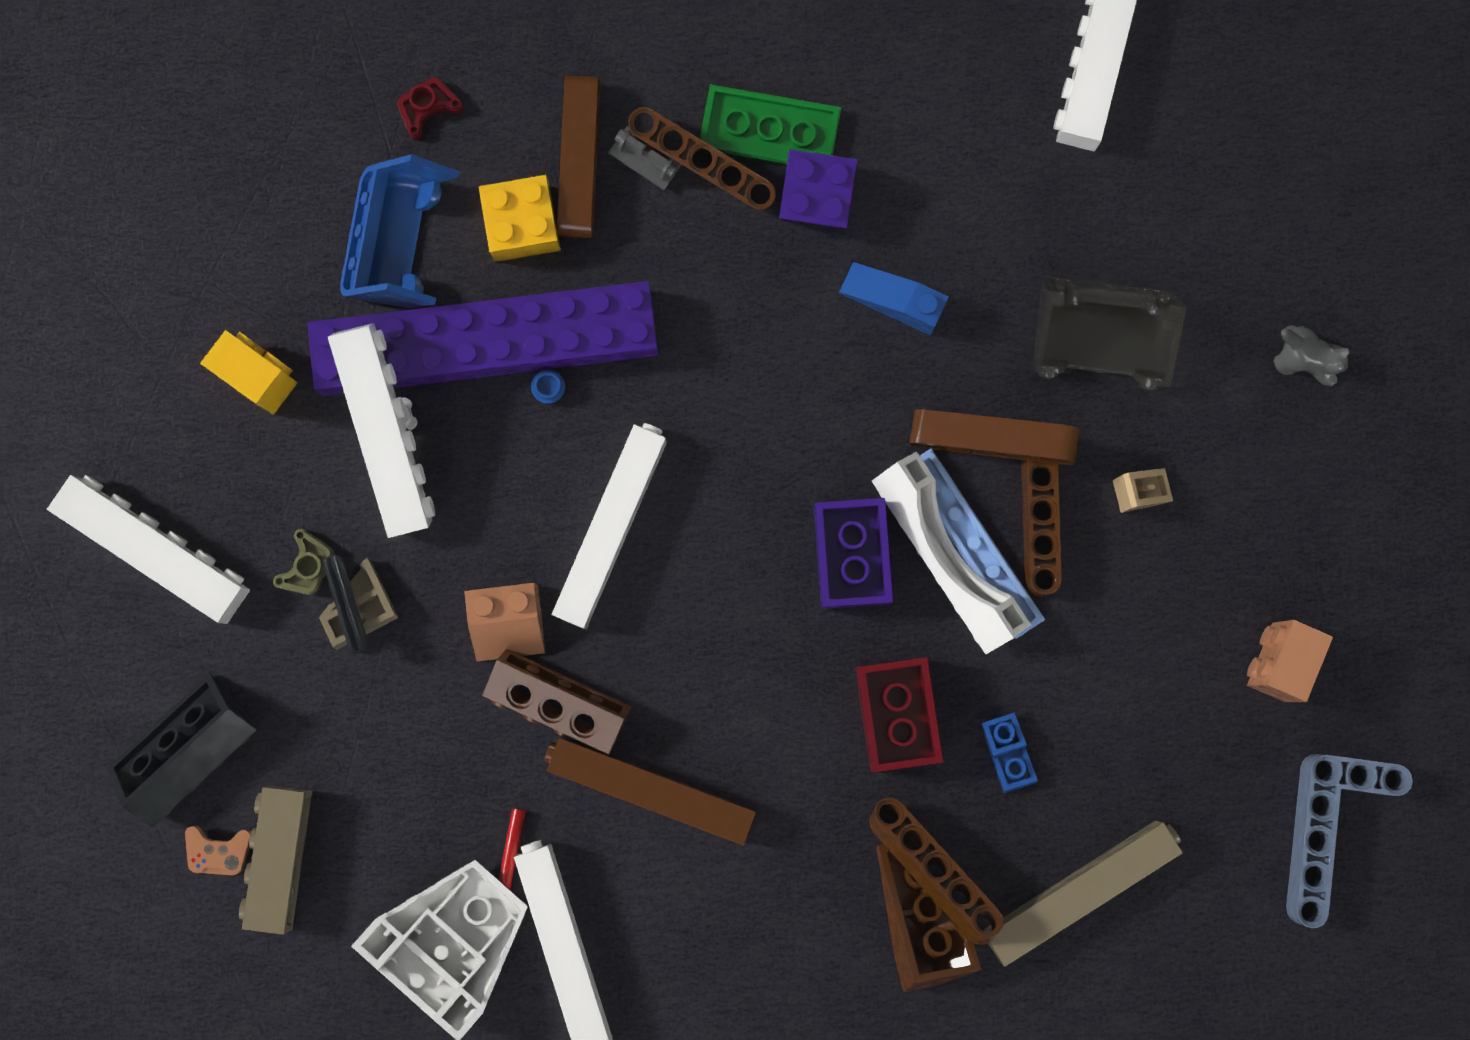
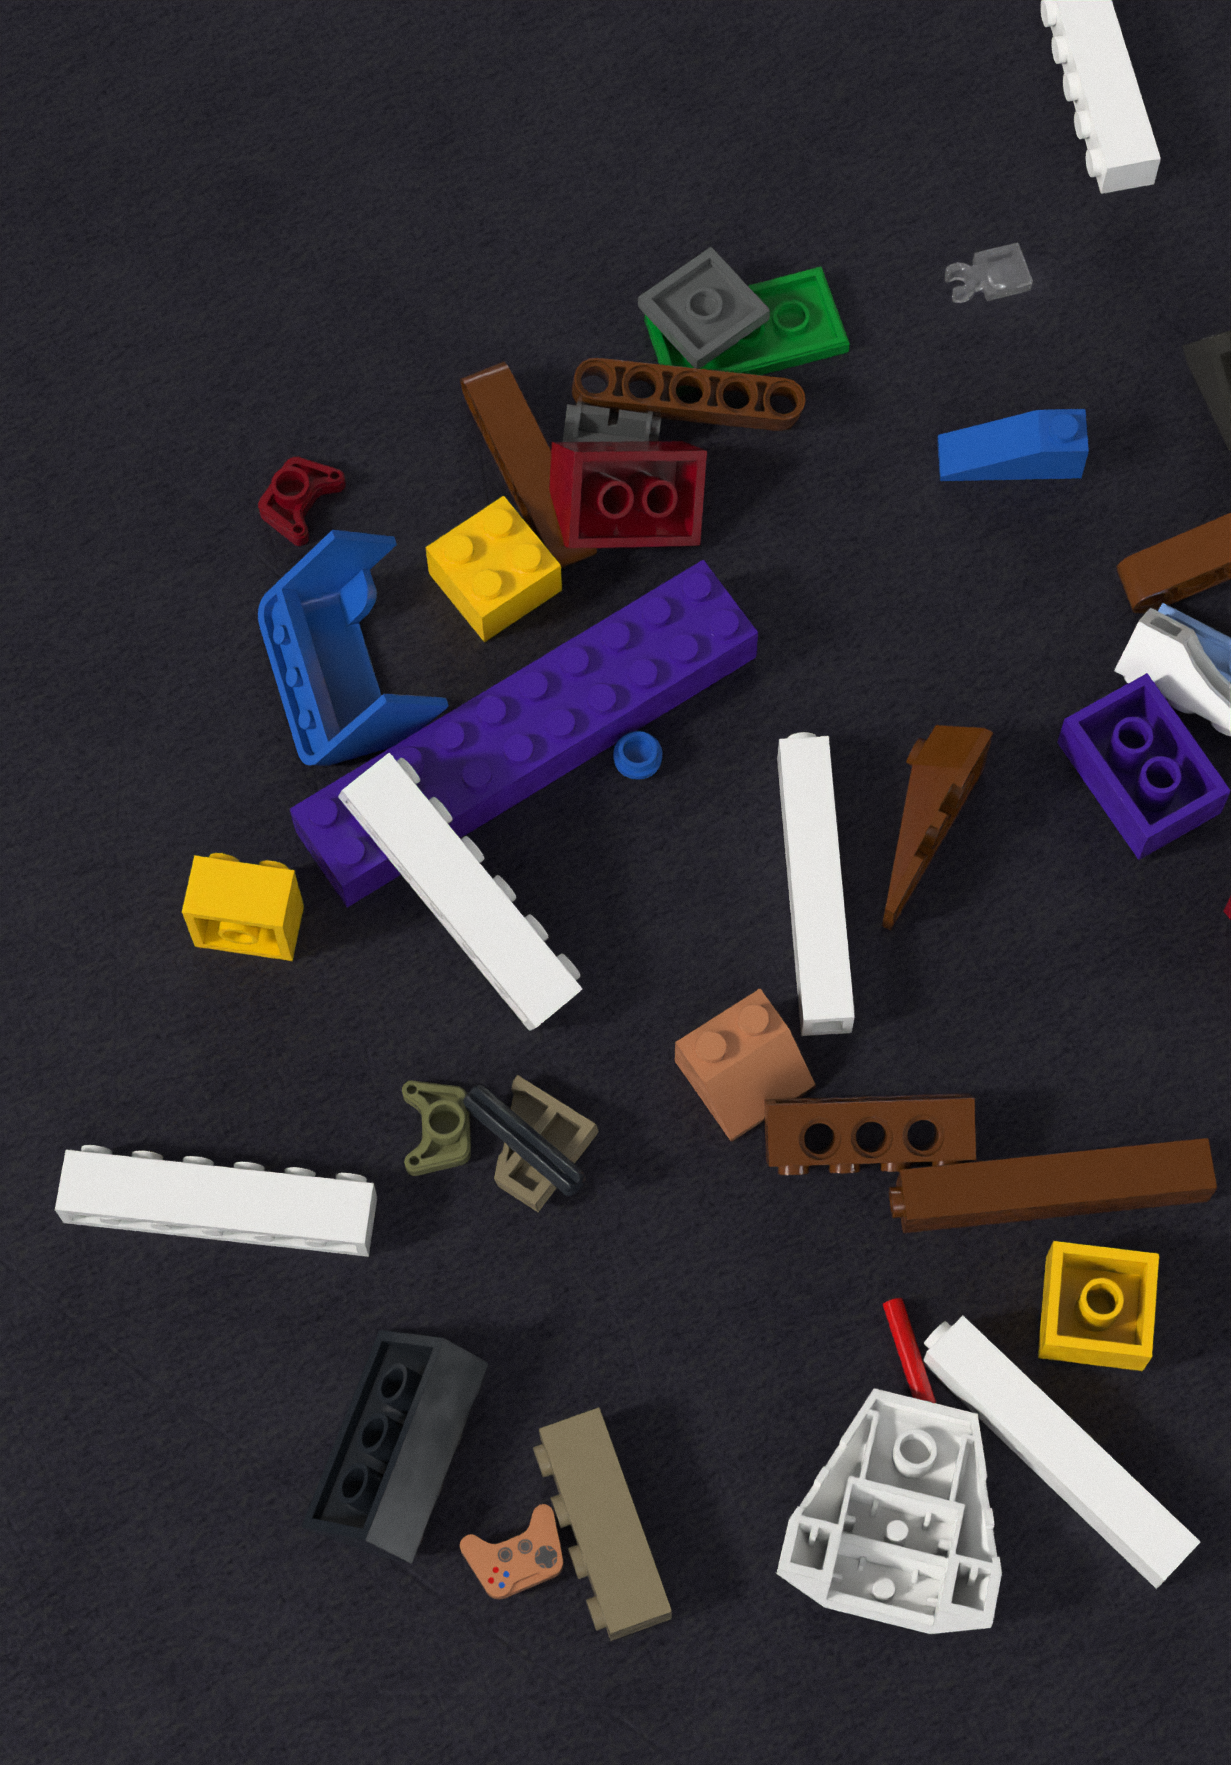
camera: 25 degrees left, 15 degrees down
dark purple brick [779,149,857,229] -> none
none -> dark red slope [549,441,707,548]
none -> dark grey plate [638,247,770,369]
none -> reddish brown wedge [882,725,993,931]
none -> clear plate [944,242,1033,303]
none -> yellow brick [1038,1241,1159,1371]

